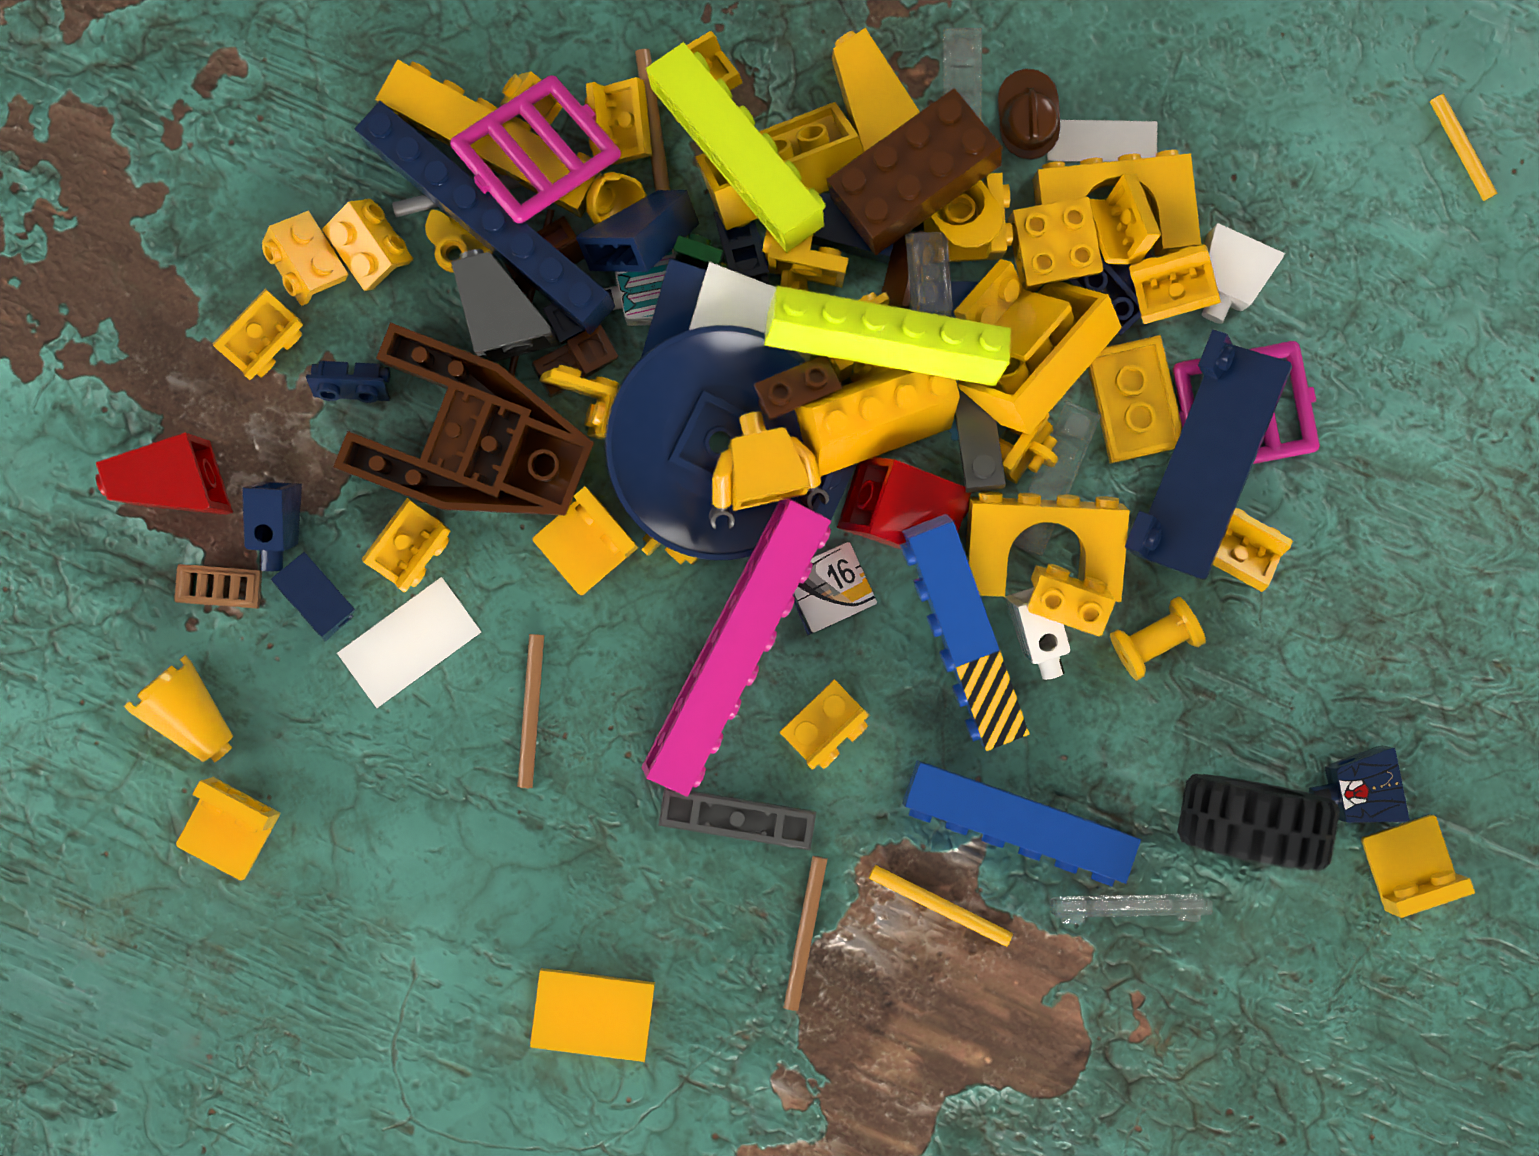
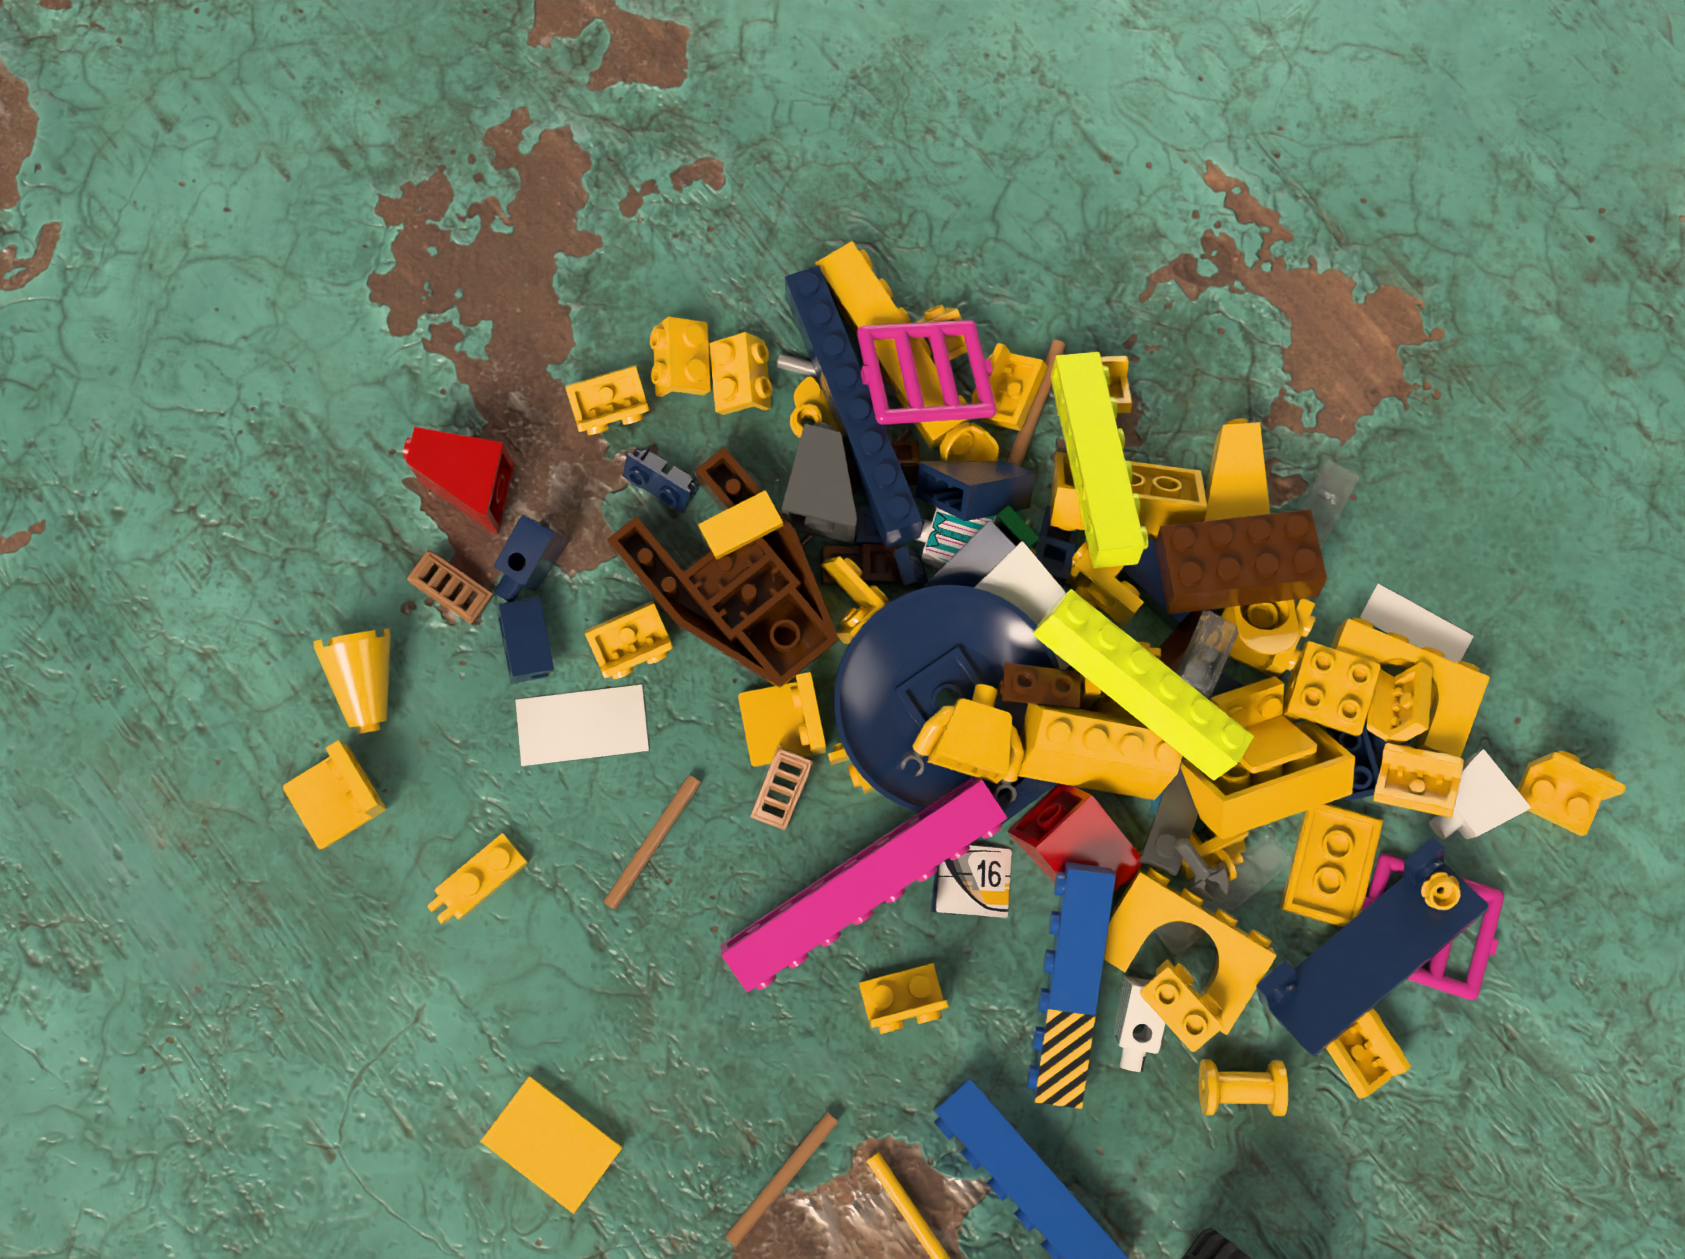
camera: 25 degrees right, 10 degrees down
dark grey plate [658,787,817,850] -> none
reddish brown piece [998,69,1061,159] -> none
none -> yellow hinge [427,833,528,924]
none -> yellow tile [698,490,783,560]
none -> slope [750,746,813,830]
none -> dark blue tile [893,546,928,589]
none -> dark grey bar [1174,837,1228,901]
none -> yellow plate [1421,872,1460,910]
none -> yellow bracket [1517,751,1626,836]

